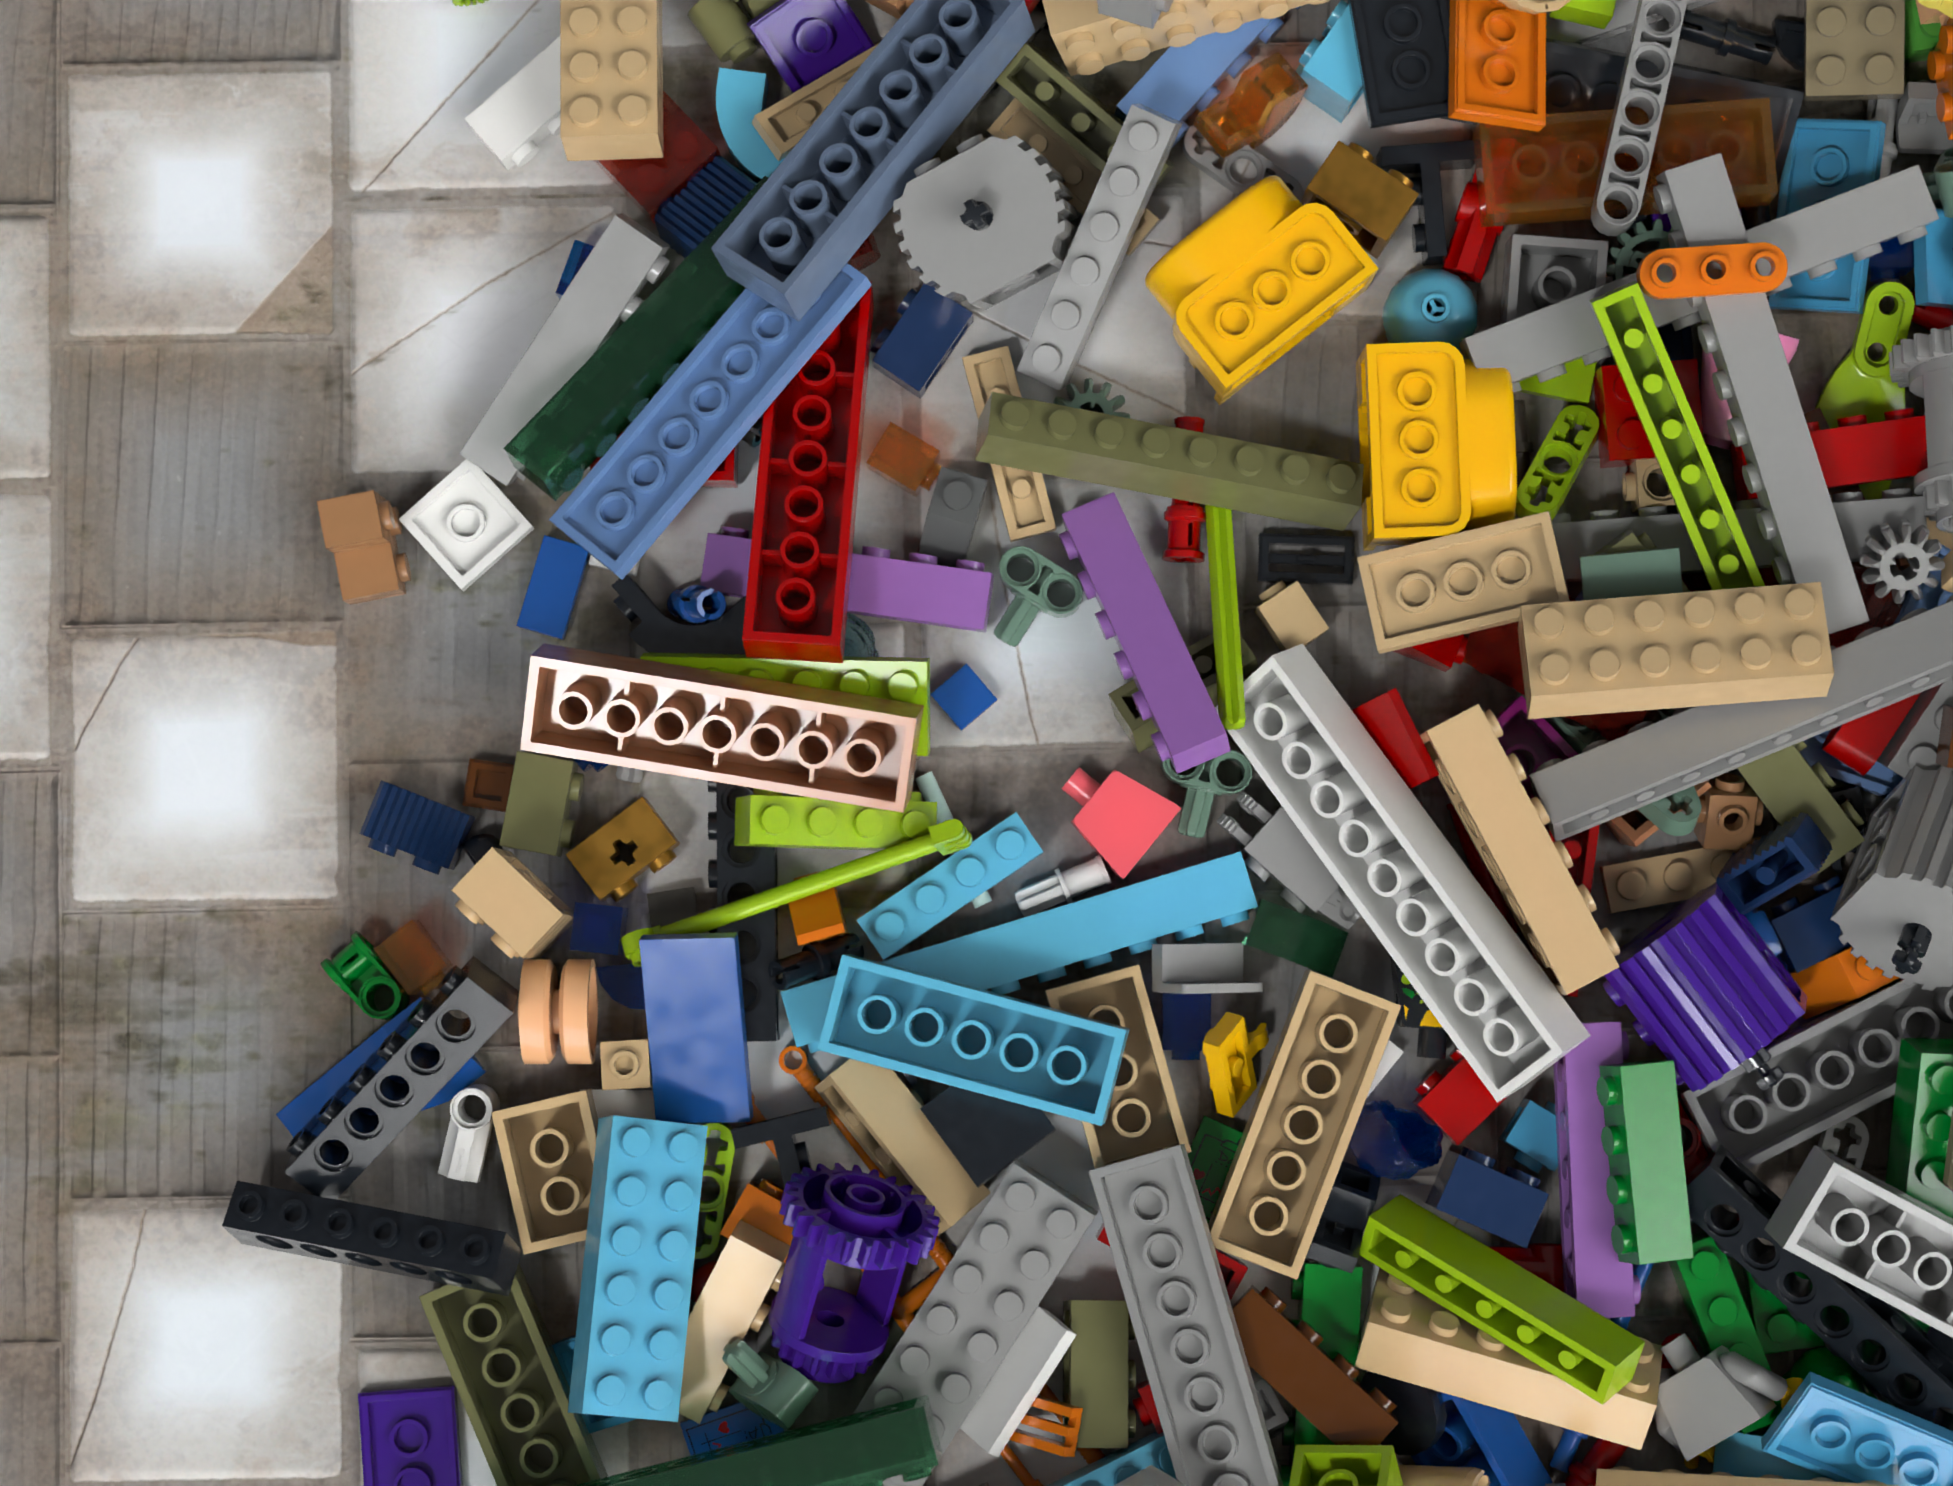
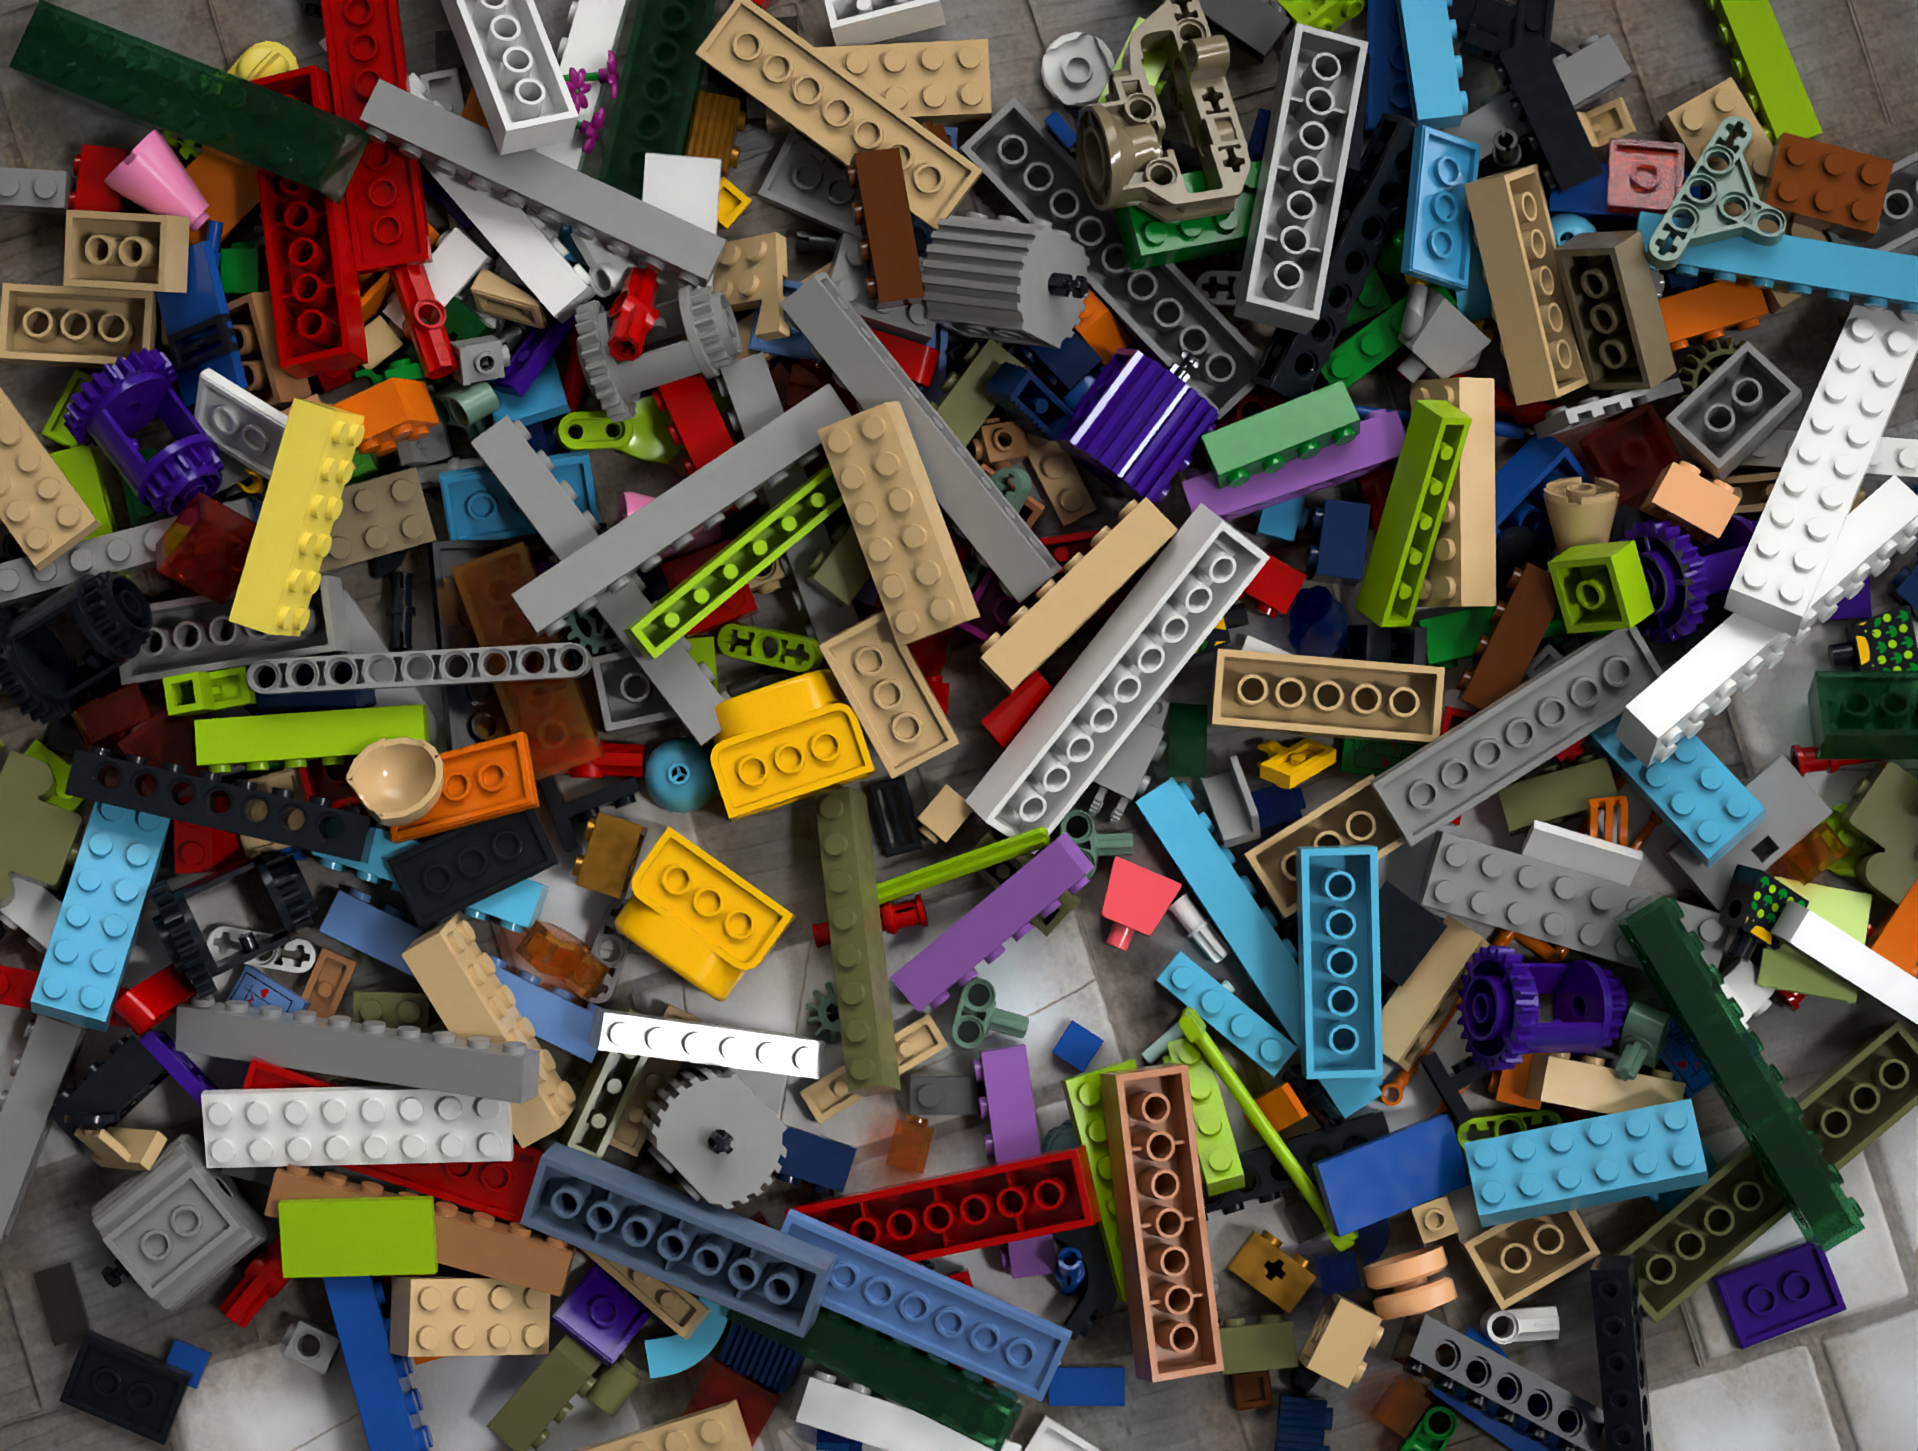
camera: 115 degrees left, 0 degrees up
sand green tile [1579,546,1683,600] -> none
orange plate [1636,242,1788,300] -> none
light grey gear [1859,519,1945,604] -> none

